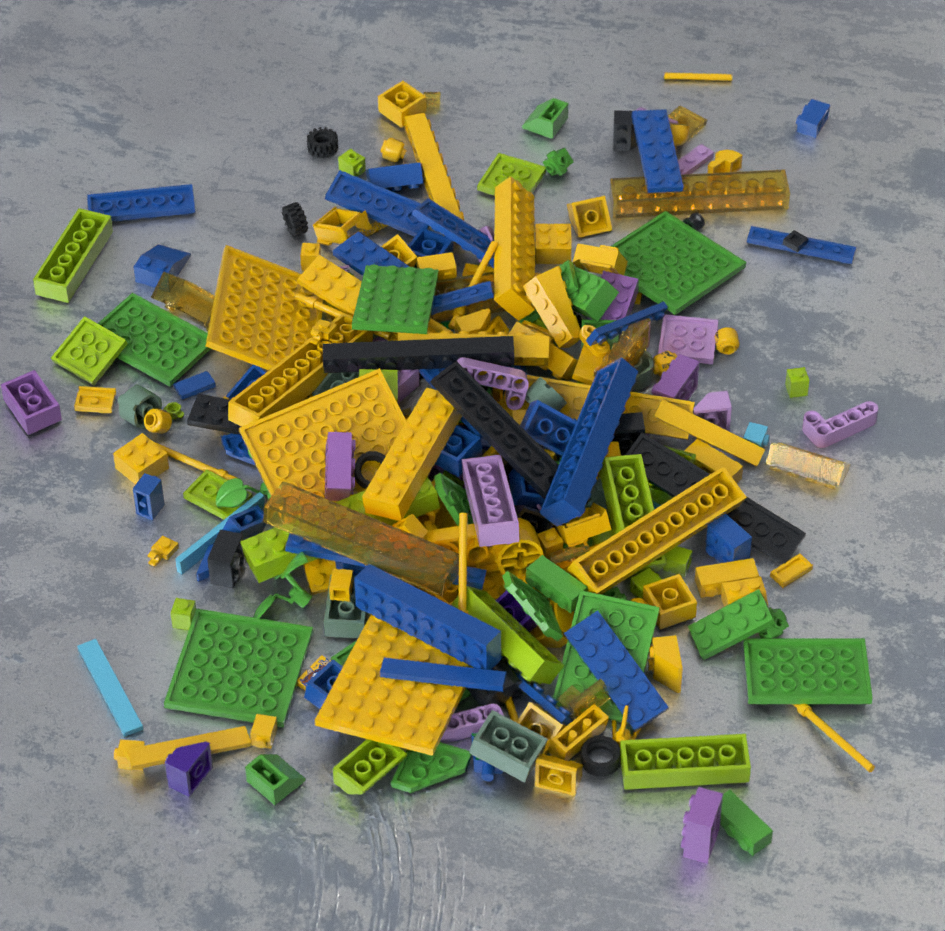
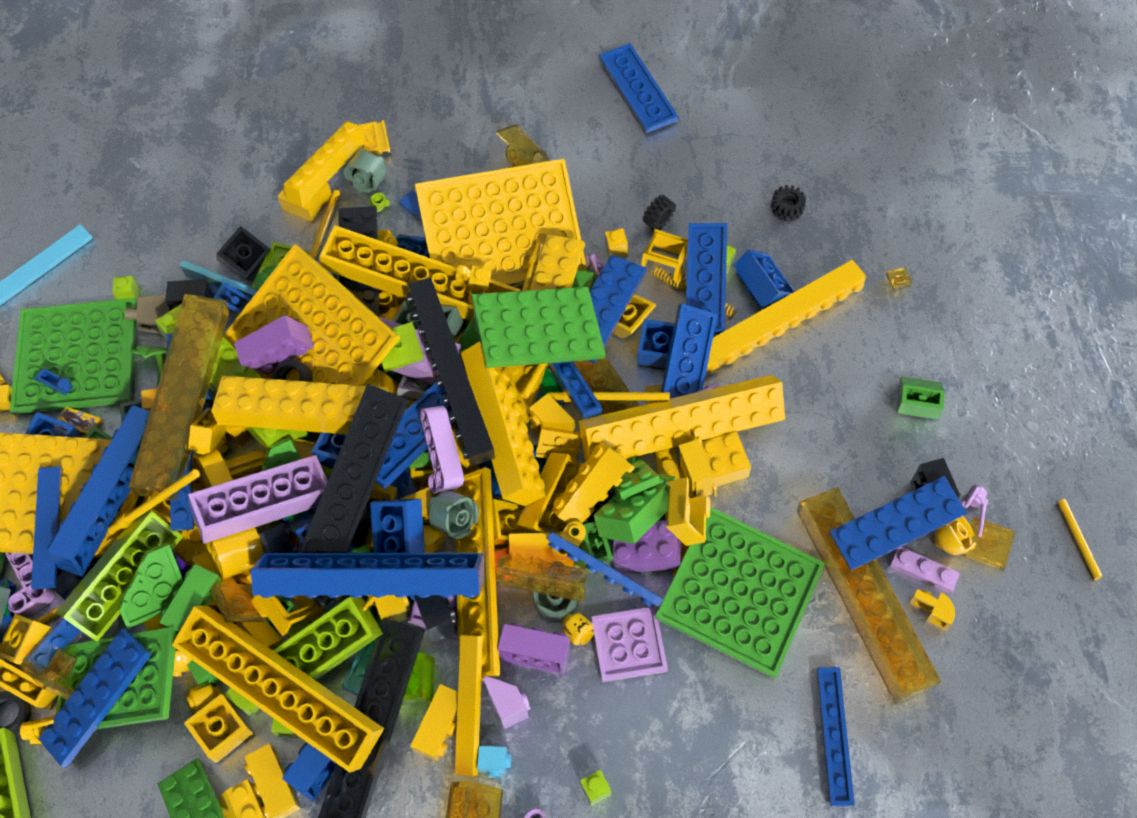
camera: 75 degrees right, 15 degrees up
medium lavender brick [1,370,62,435] -> none
lime brick [33,208,113,303] -> none
lime plate [51,316,128,386] -> none
bright green plate [98,293,211,387] -> none
blue slope [133,244,191,291] -> none
blue brick [133,473,165,521] -> none
yellow head [144,408,172,434] -> none
yellow plate [147,535,179,567] -> none
lime brick [338,148,366,177] -> none
yellow brick [378,80,427,128] -> none
yellow head [380,137,407,163] -> none
yellow slope [417,252,457,283] -> none
lime plate [477,153,546,196] -> none
bright green brick [542,148,574,176] -> none
yellow slope [566,196,612,238] -> none
yellow slope [647,635,683,693] -> none
black wheel [683,212,705,231] -> none
yellow head [715,327,740,355] -> none
black plate [783,230,808,252] -> none
blue brick [796,99,830,138] -> none
none -> blue piece [32,368,73,395]
none -> dark tan torso [125,294,171,334]
none -> black slope [216,226,271,278]
none -> yellow brick [283,121,364,207]
none -> yellow piece [678,436,716,498]

